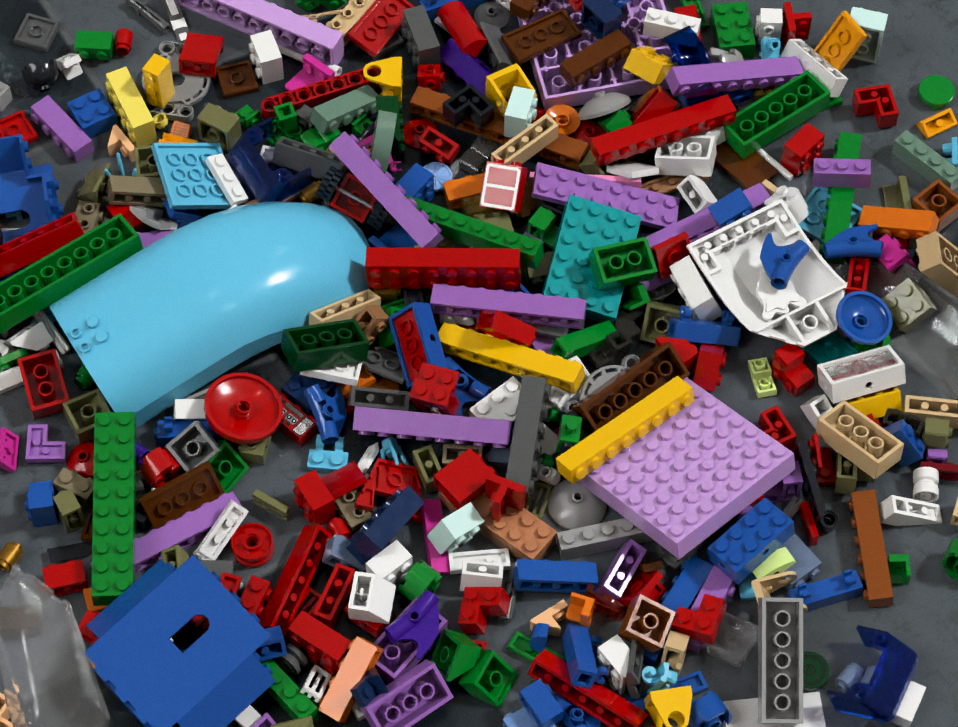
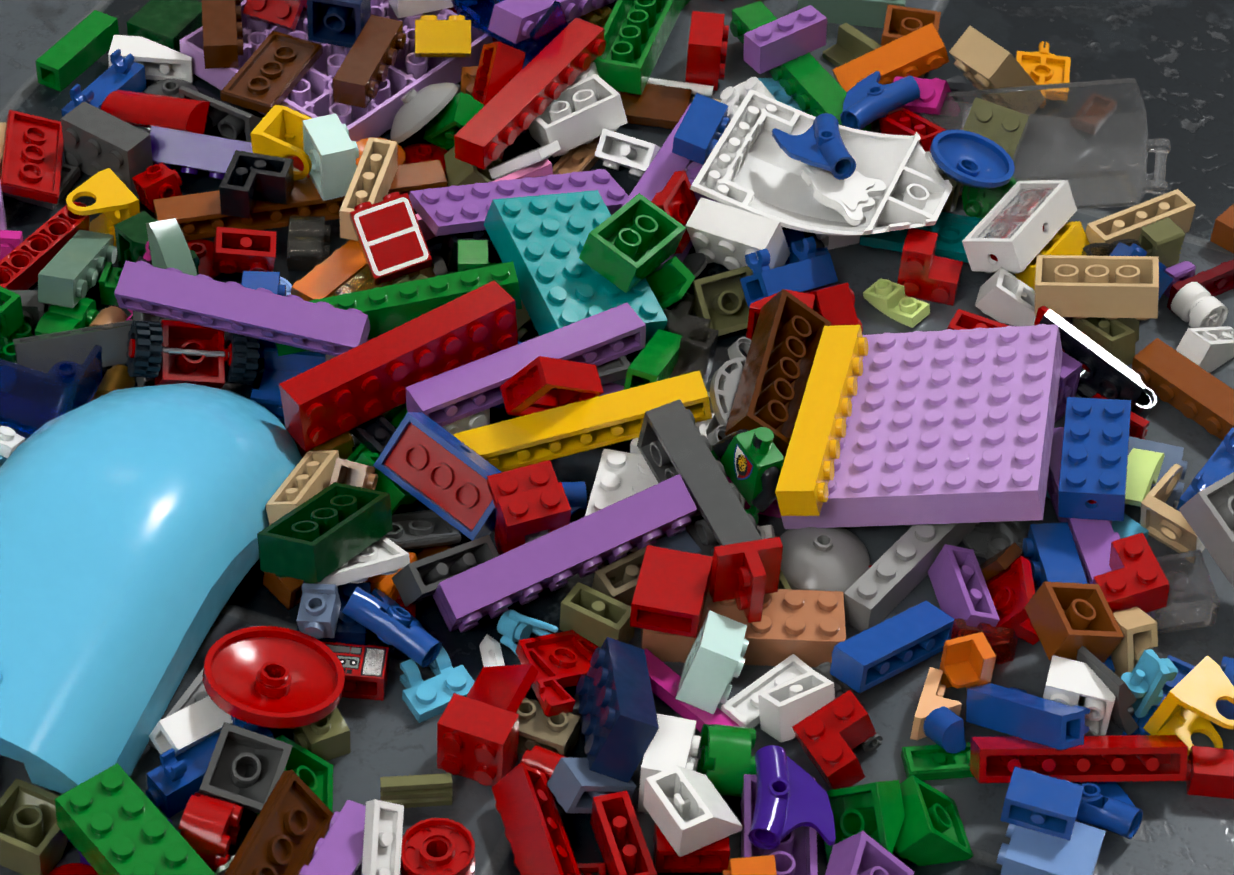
camera: 40 degrees left, 15 degrees down
none -> sand blue brick [296,583,341,639]

